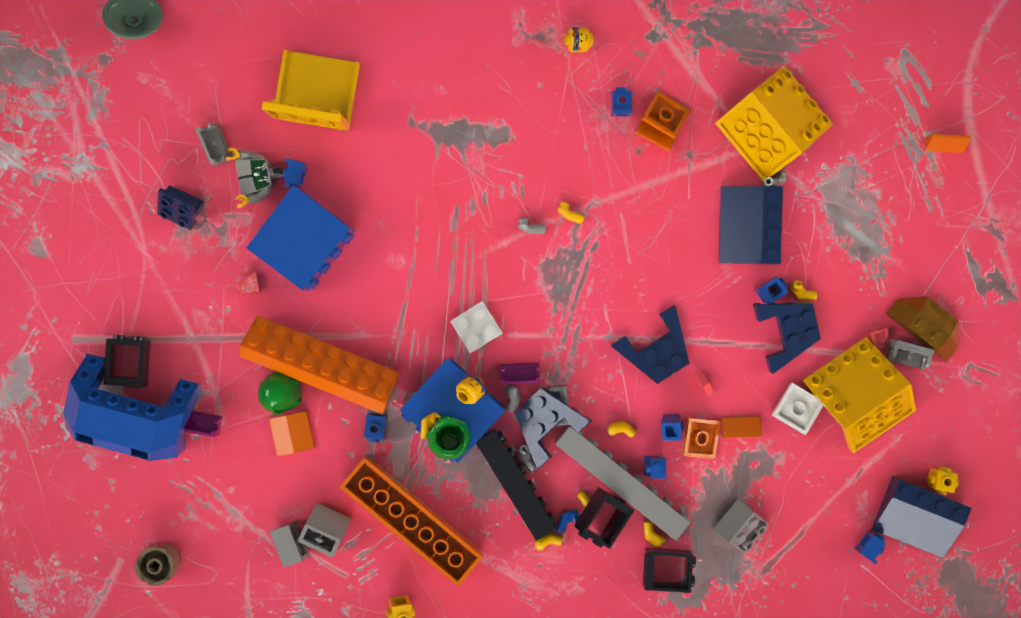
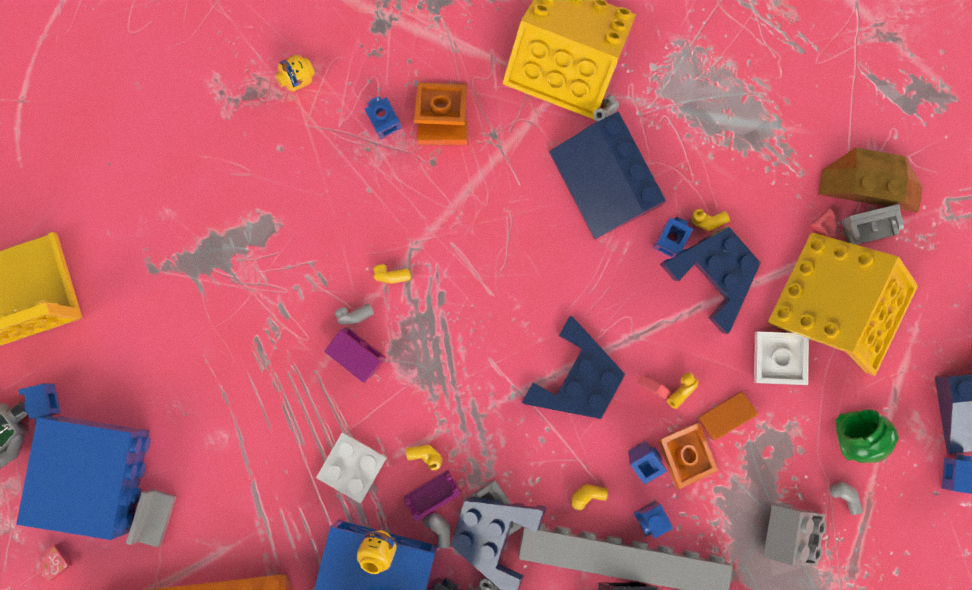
camera: 25 degrees left, 5 degrees down
none -> light grey panel [126,489,177,547]
none -> magenta hinge [324,327,386,383]
none -> yellow arm [406,445,443,470]
none -> yellow arm [667,372,698,409]
none -> light grey arm [830,482,863,515]
none -> green helmet [835,409,899,463]

